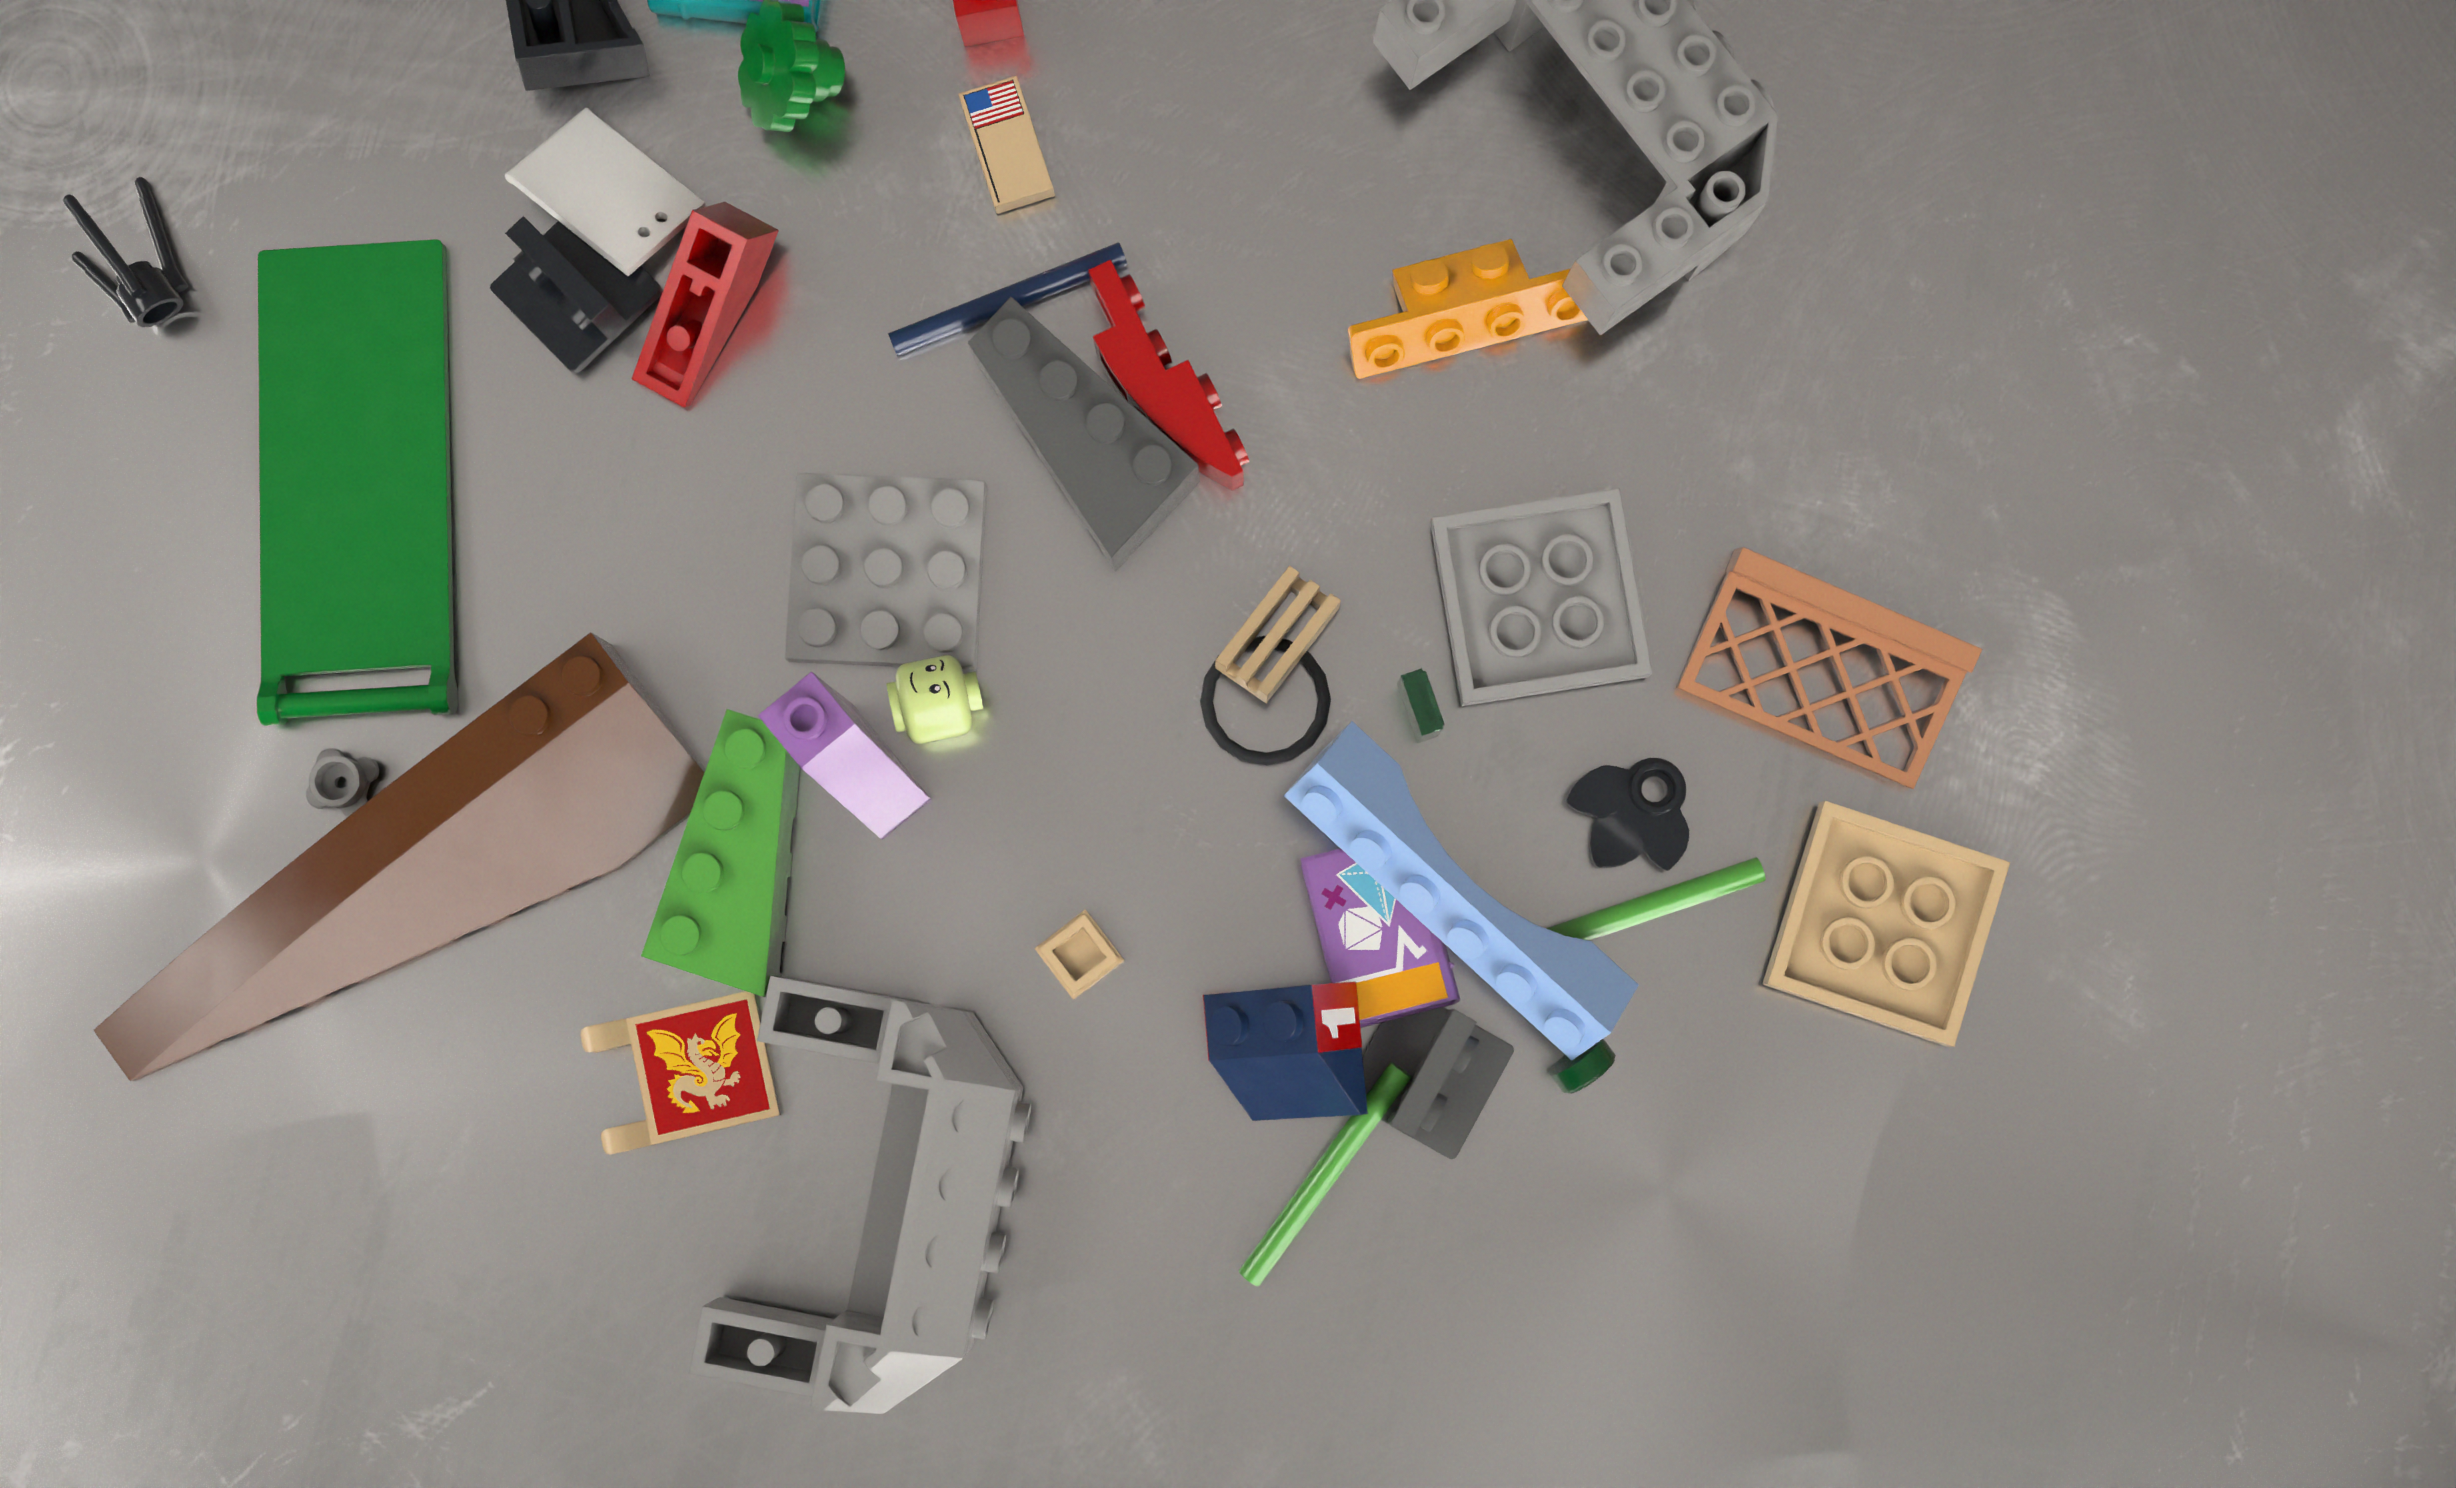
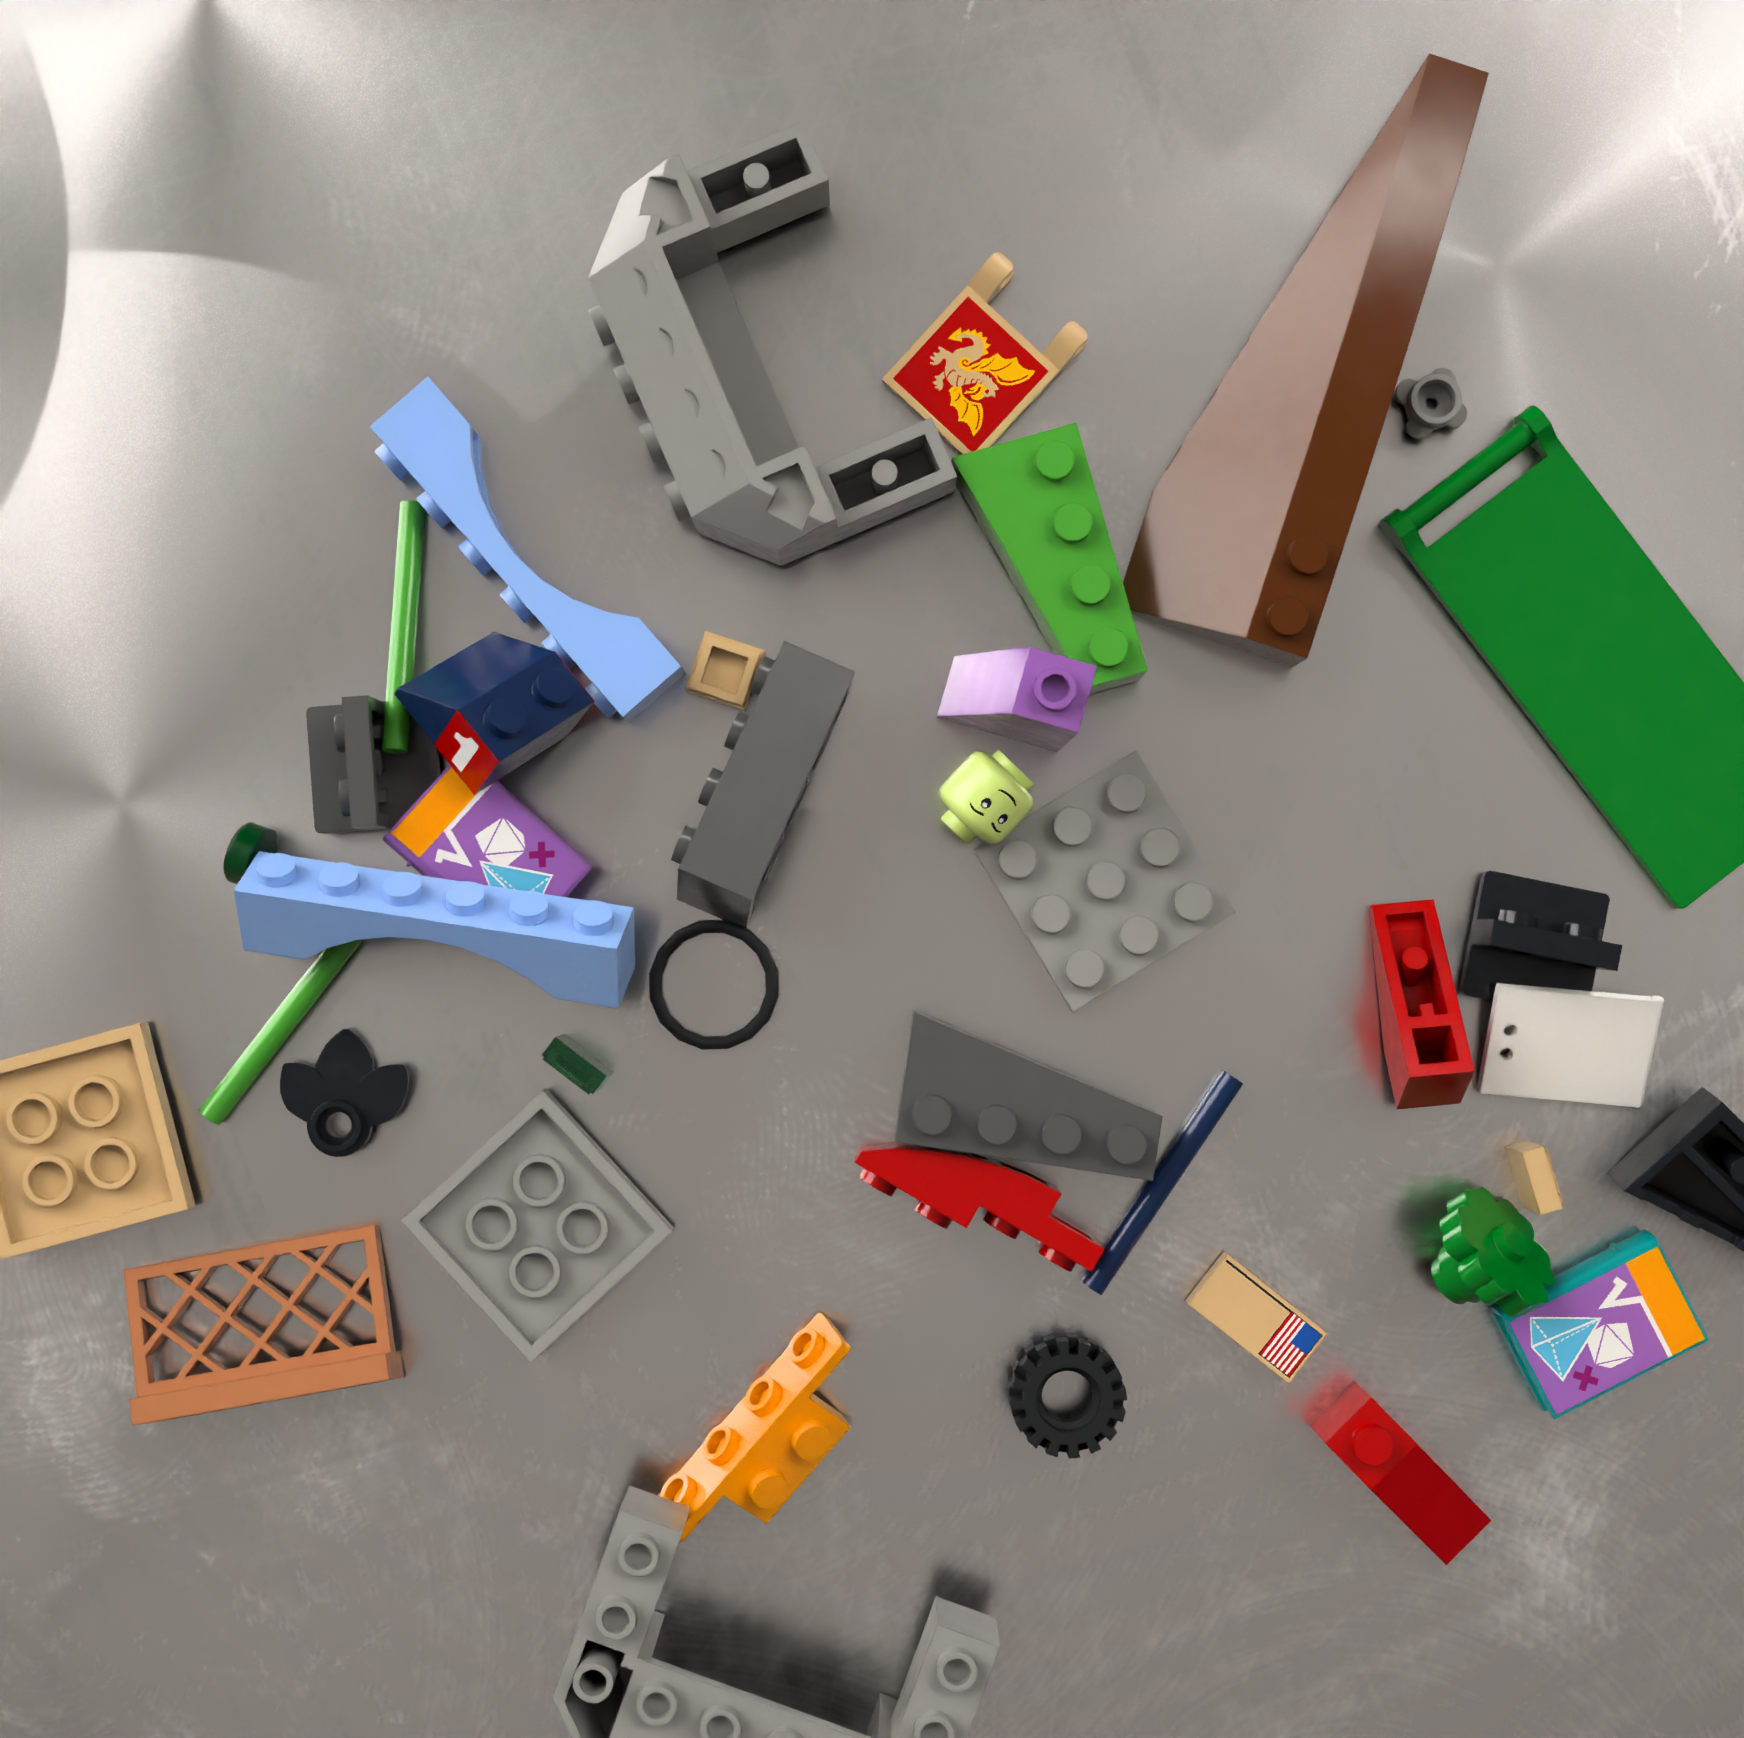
camera: 140 degrees right, 5 degrees up
tan tile [1215,565,1341,704] -> none
none -> light blue arch [370,376,686,723]
none -> dark grey wedge [671,641,855,928]
none -> black tyre [1008,1332,1127,1459]
none -> tan tile [1504,1140,1564,1215]

